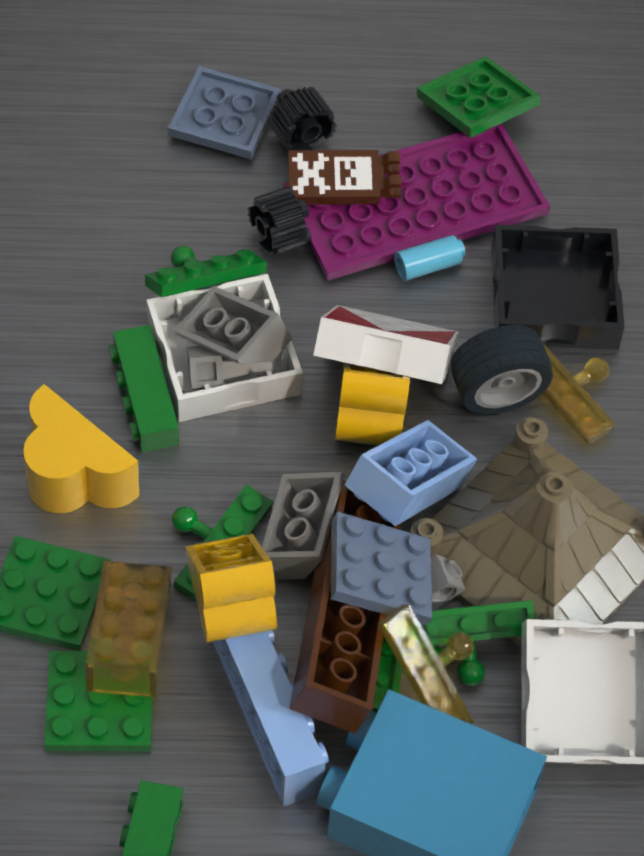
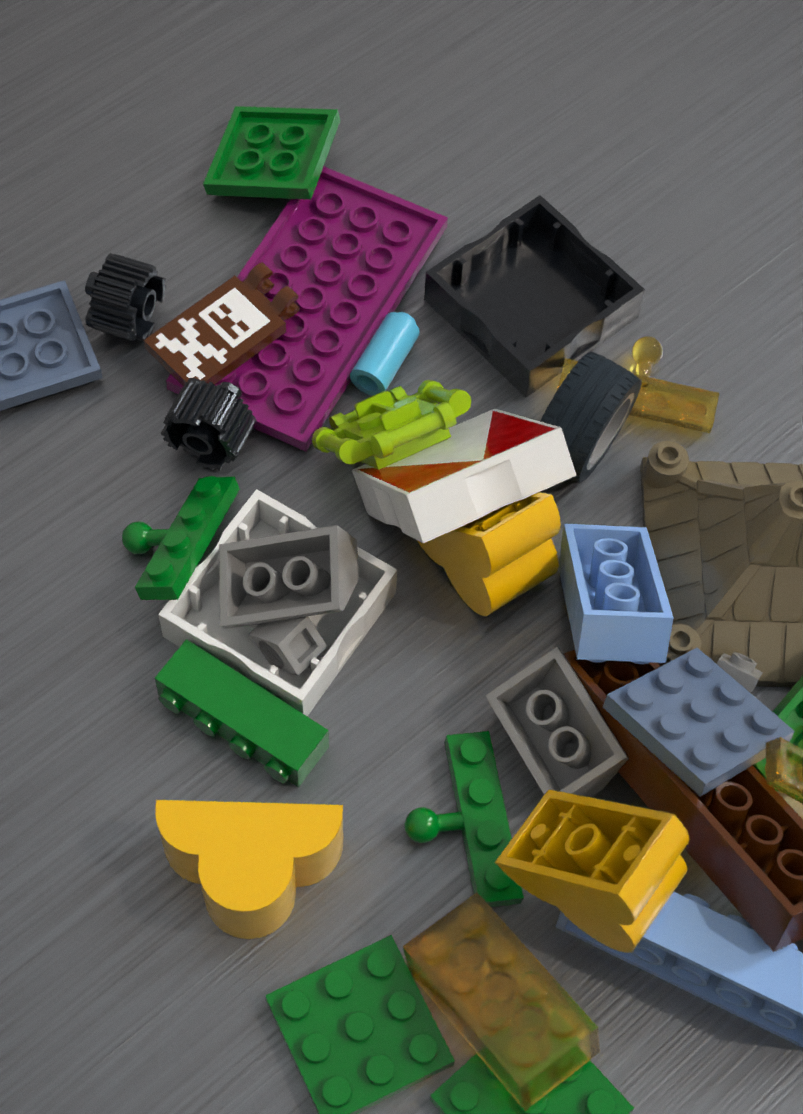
camera: 40 degrees left, 5 degrees up
none -> lime brick [312,380,471,470]

